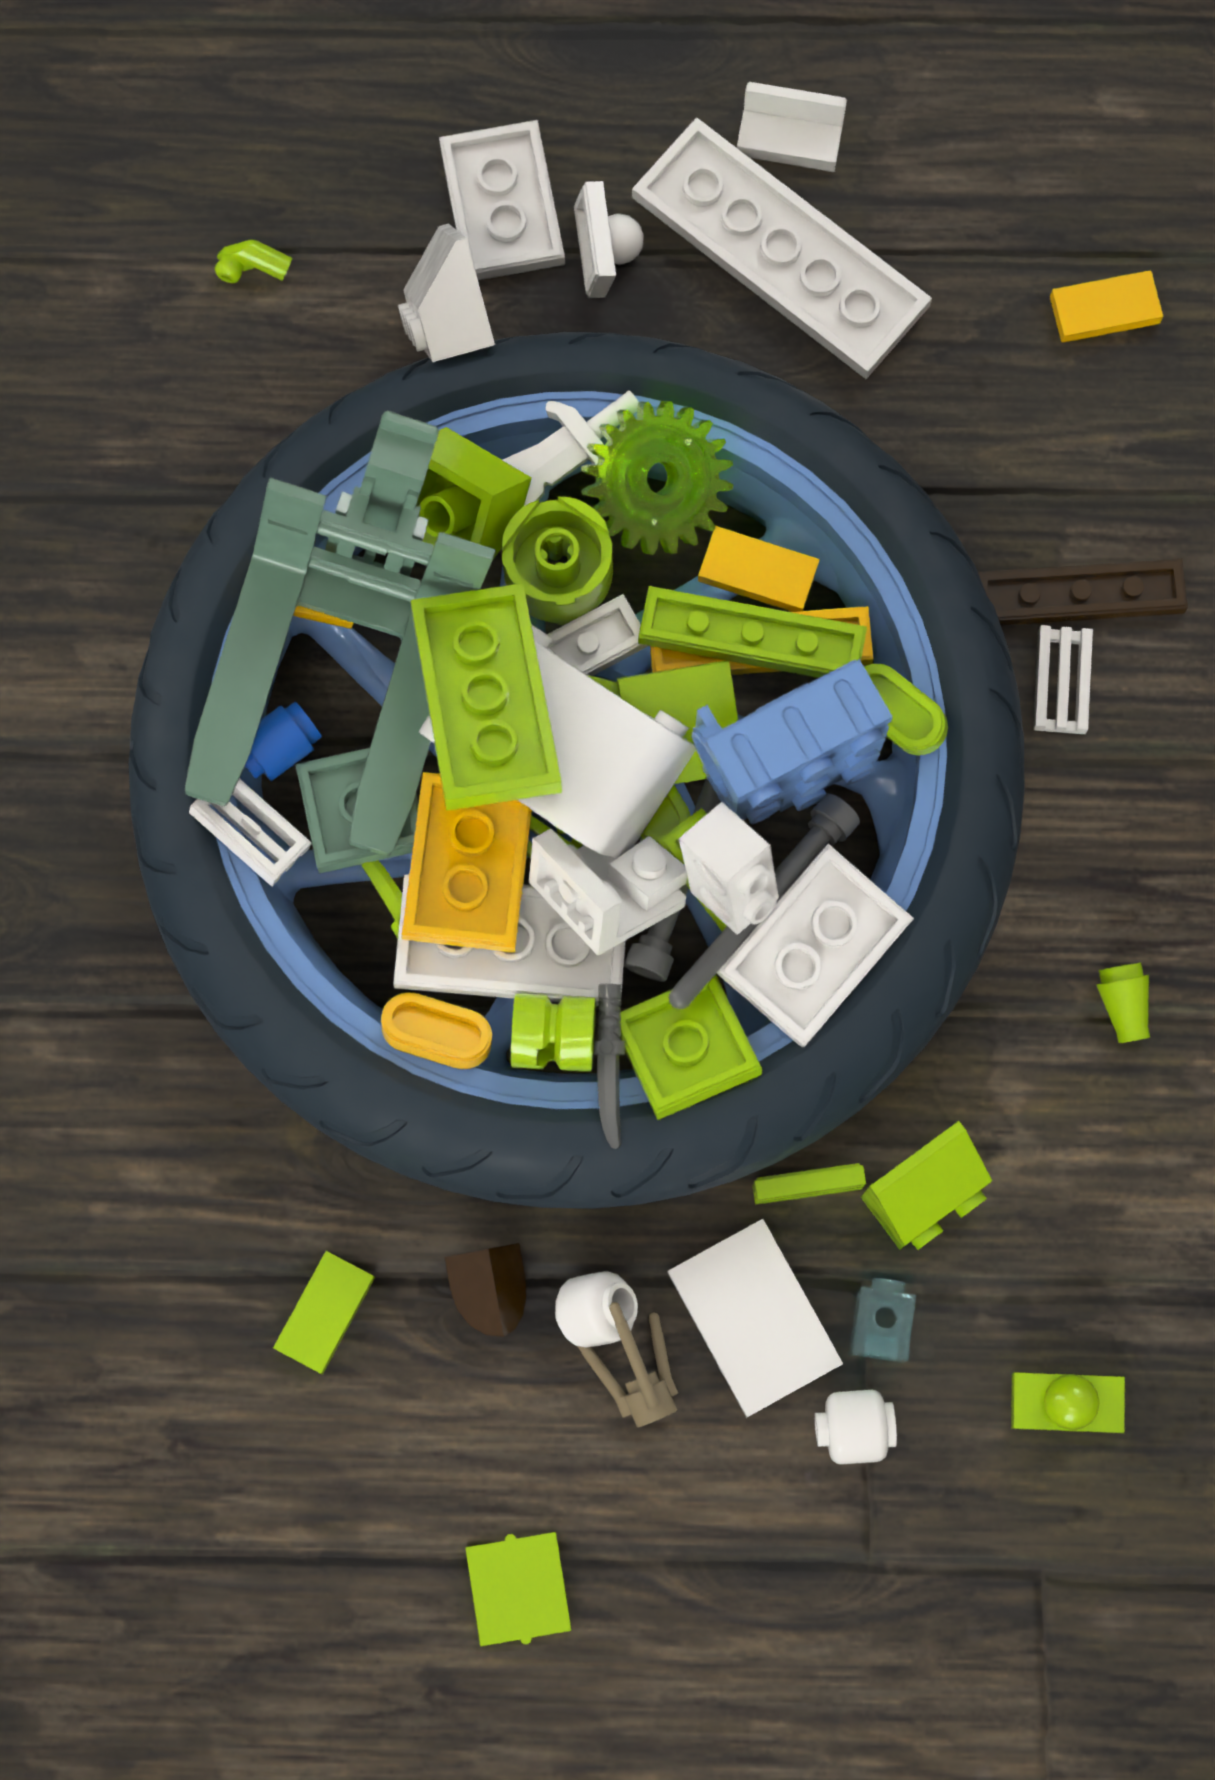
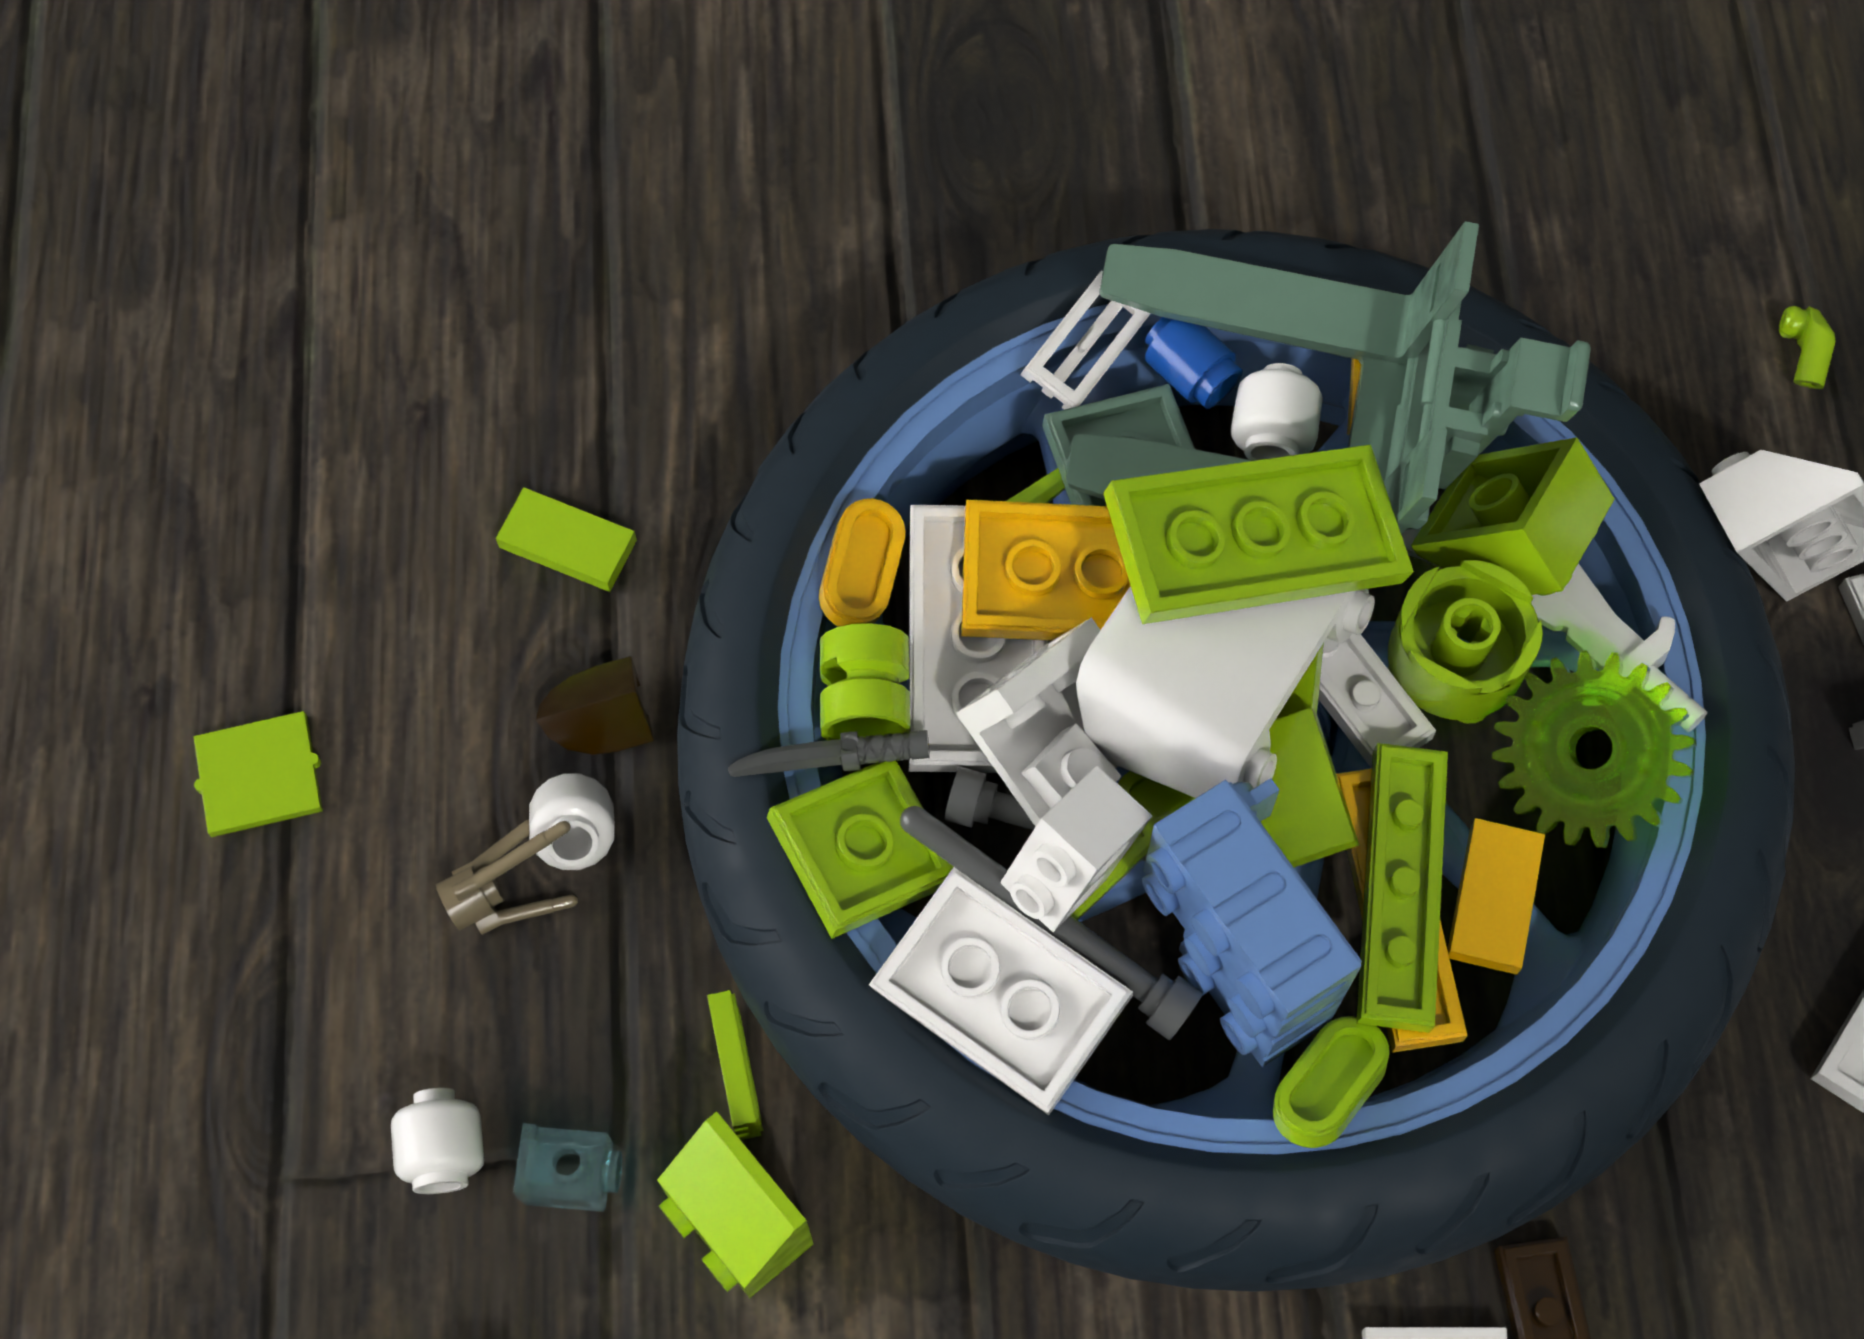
camera: 85 degrees right, 10 degrees down
white tile [667,1219,843,1418] -> none
none -> white head [1231,363,1323,461]

